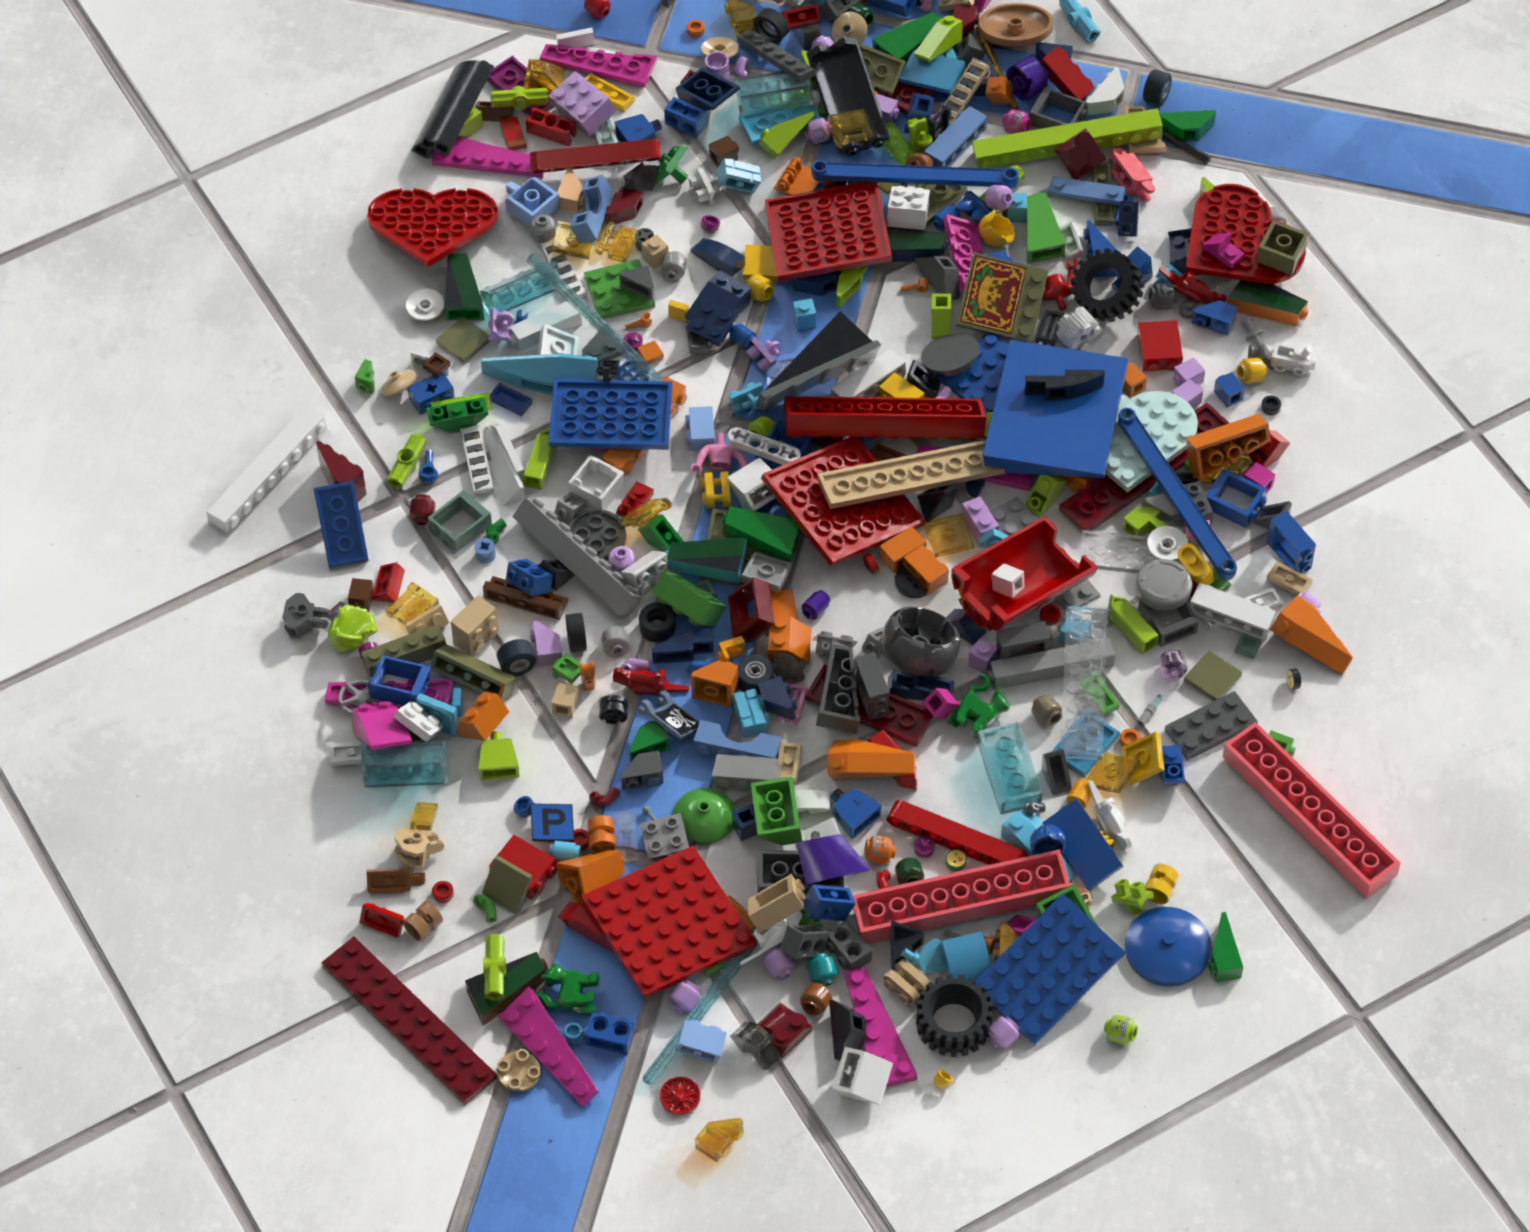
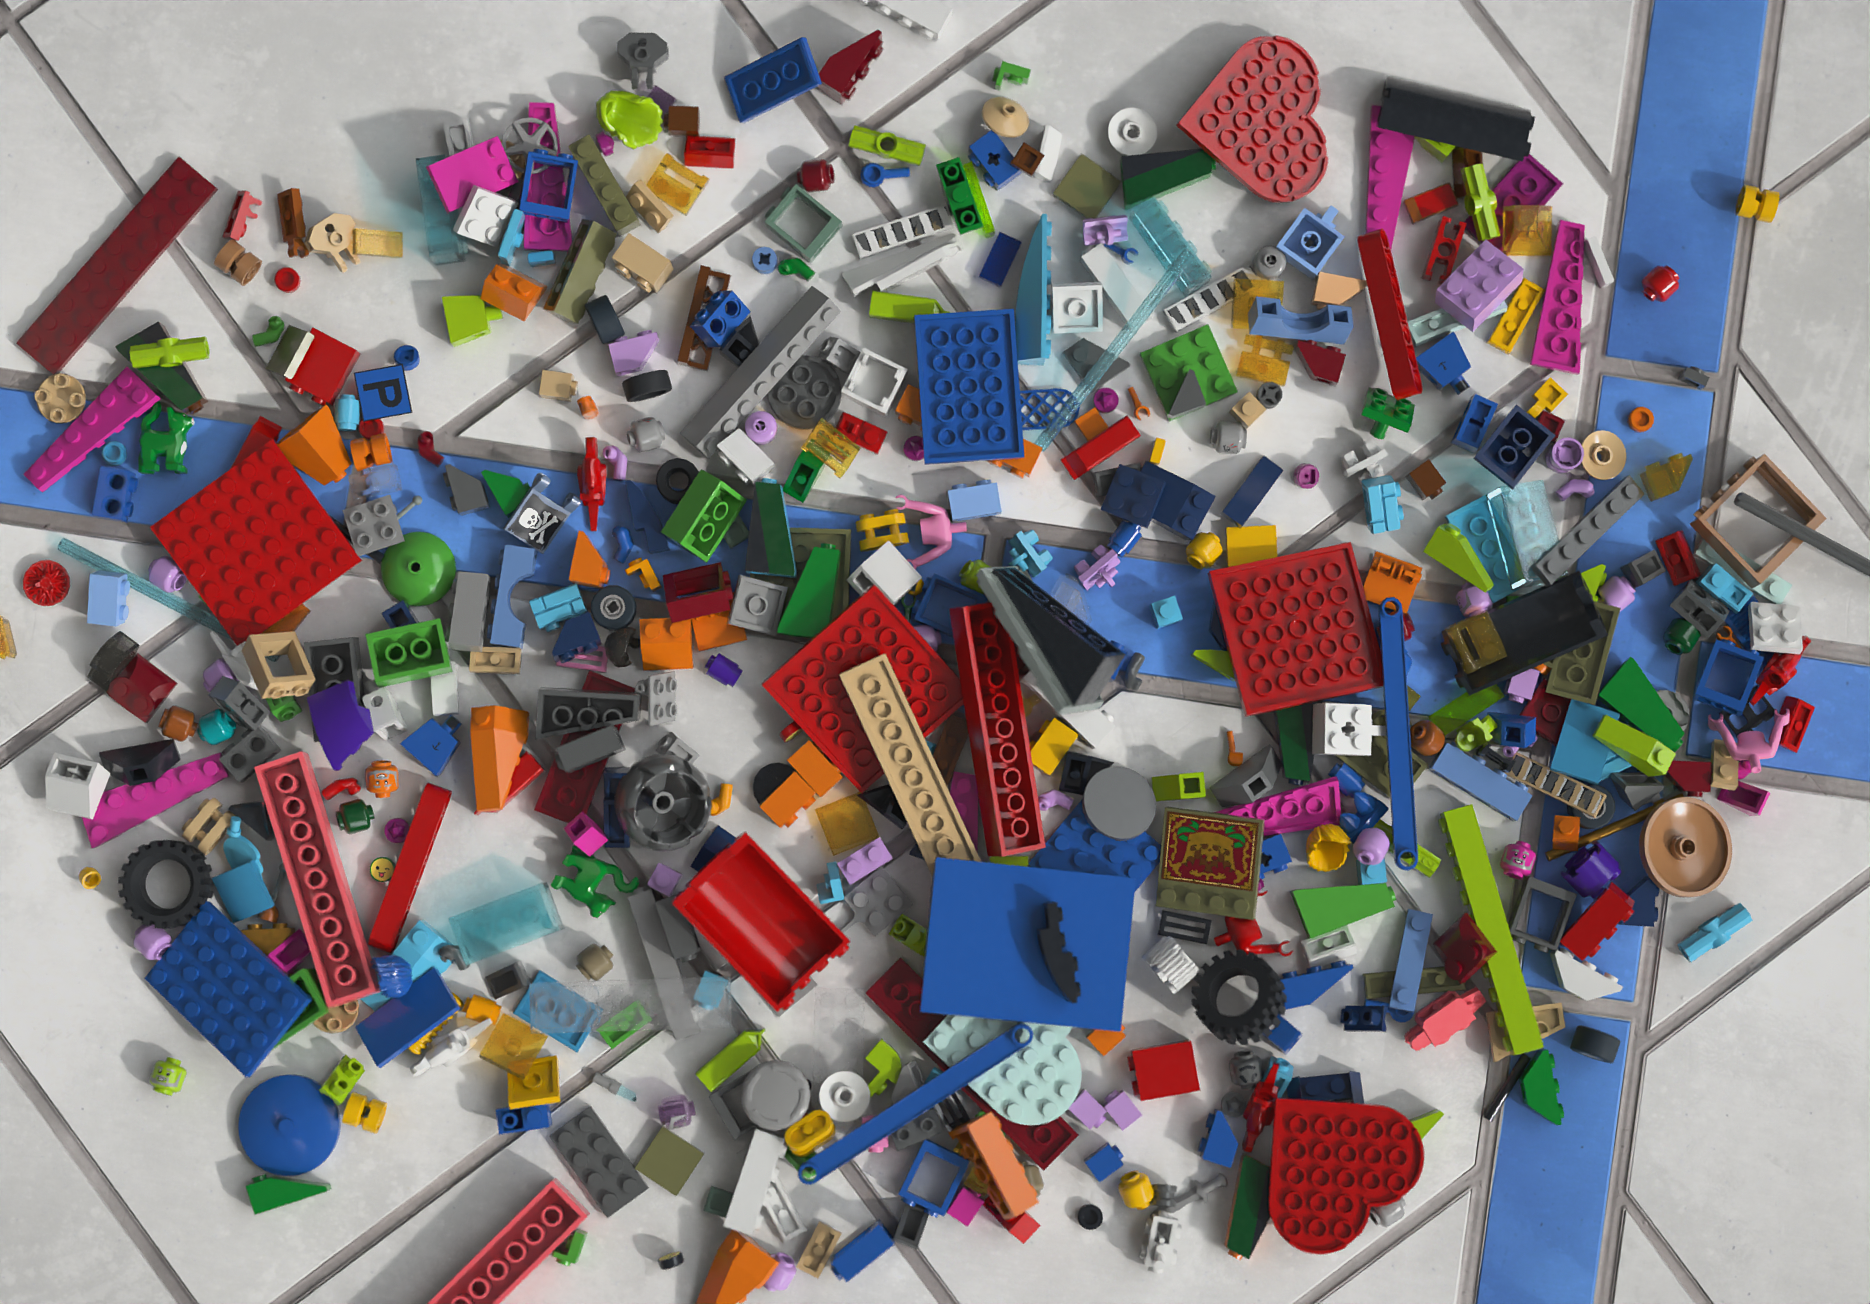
camera: 75 degrees right, 30 degrees up
bright green bracket [552,653,581,684] -> none
black hinge [598,360,620,381] -> none
black wheel [599,695,628,724] -> none
black slope [621,161,659,191] -> none
white beam [728,427,801,465] -> none
black tyre [753,8,789,44] -> none
blue brick [804,885,856,921] -> none
tan dish [832,12,867,44] -> none
white brick [991,564,1025,598] -> none
orange tile [1119,729,1141,747] -> none
dark pink slope [1202,233,1245,269] -> none
olive brick [1256,220,1309,275] -> none
none -> magenta tile [904,436,924,461]
none -> red piece [1061,415,1141,480]
none -> yellow plate [1527,377,1568,419]

